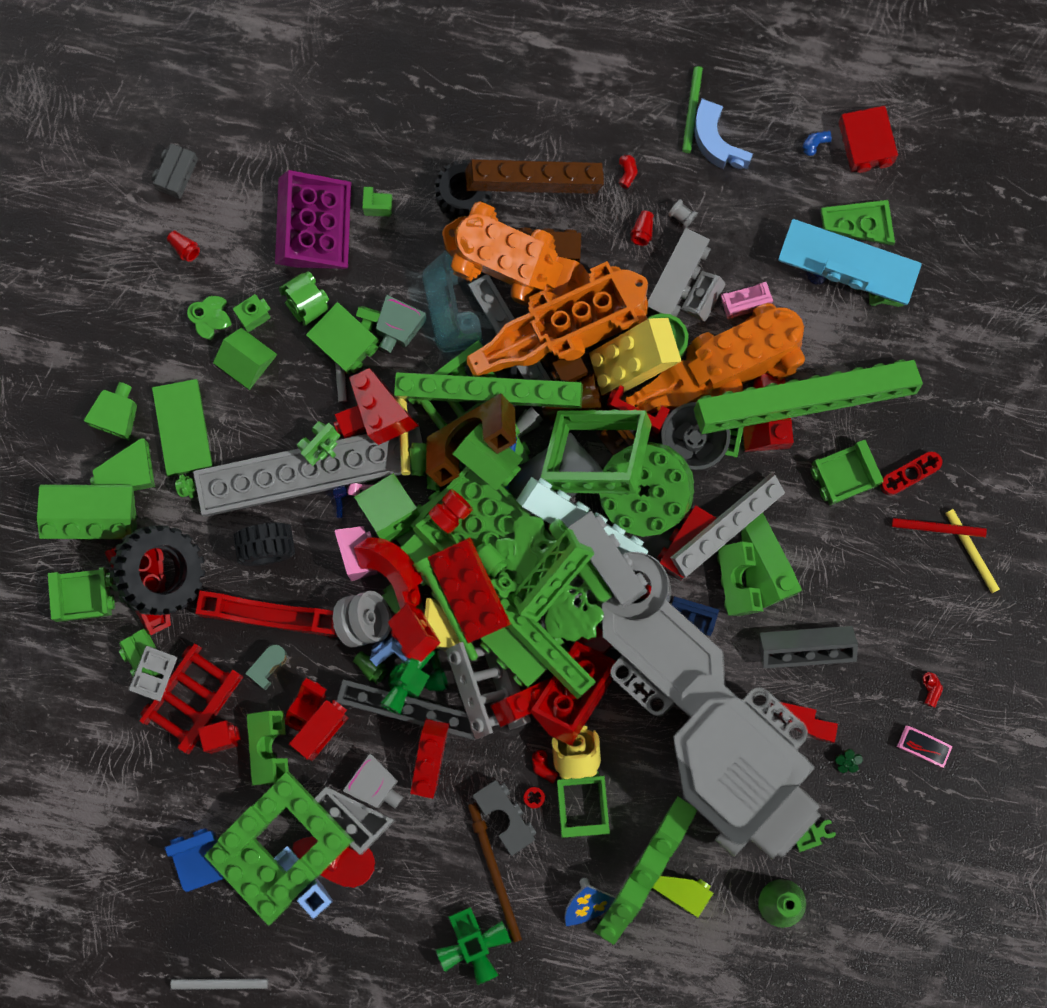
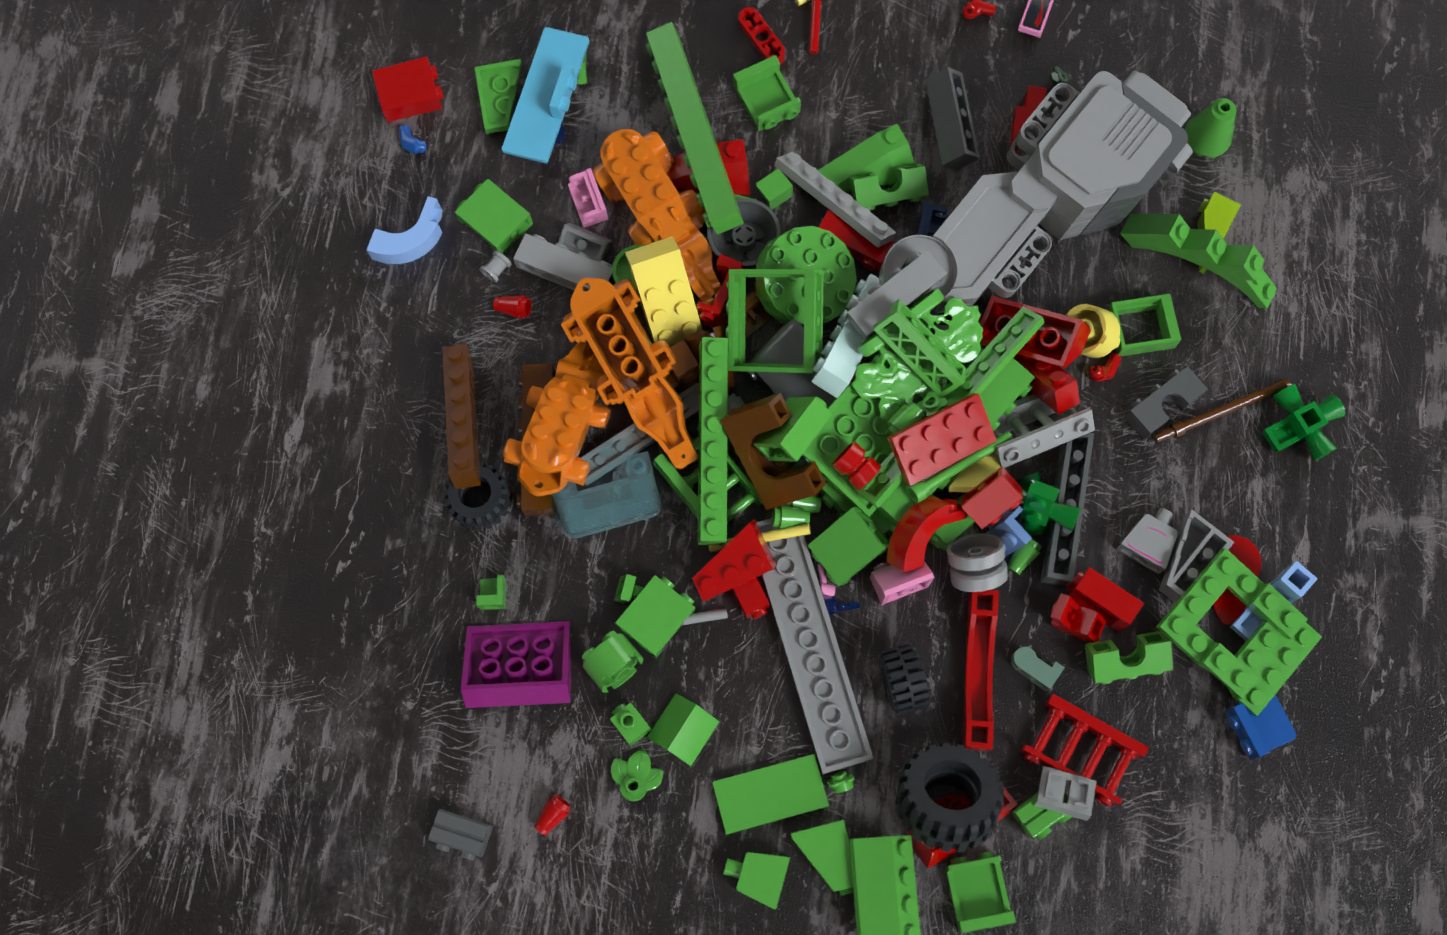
camera: 90 degrees left, 5 degrees down
light grey bar [171,979,268,989] -> none
red brick [198,720,240,754] -> none
bright green hips [297,421,340,466] -> none
sand green torso [376,295,427,354] -> none
red brick [410,719,449,799] -> none
red bush [524,787,545,809] -> none
blue shield [564,878,616,926] -> none
red arm [619,155,638,189] -> none
bright green bar [682,66,703,153] -> none
none -> bright green panel [455,179,533,254]
none -> bright green panel [756,168,793,210]

